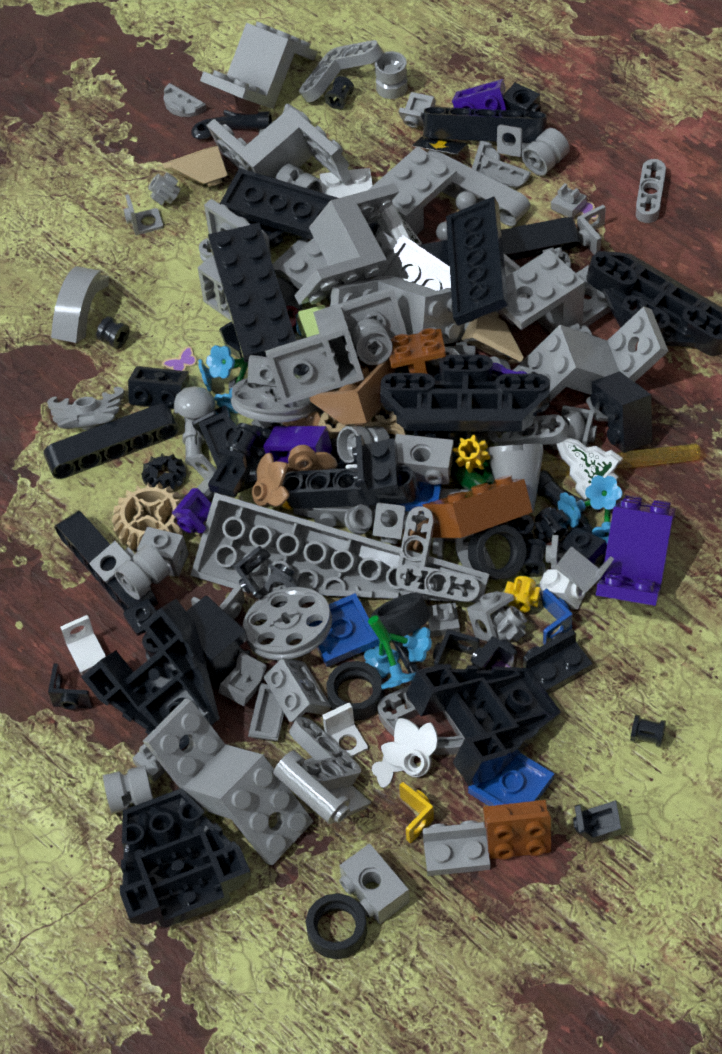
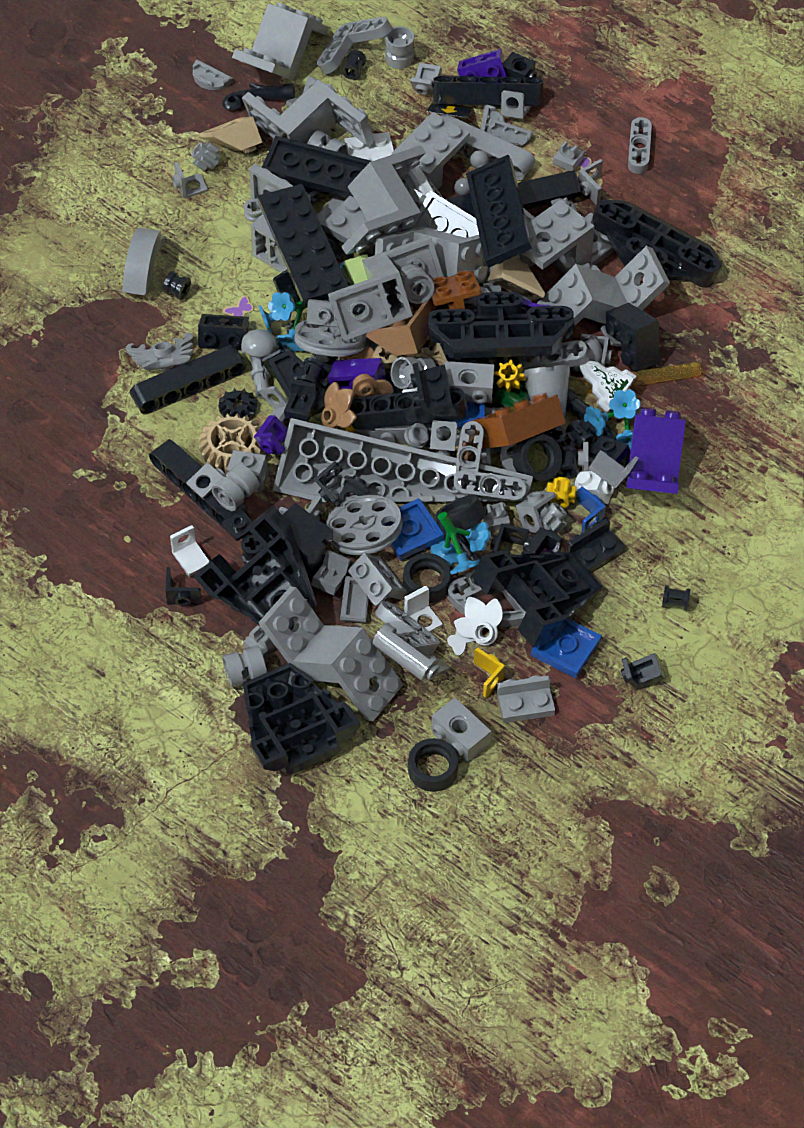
camera: 10 degrees left, 0 degrees up
dark orange bracket [483,800,551,860] -> none
light grey wheel [522,128,570,176] -> none

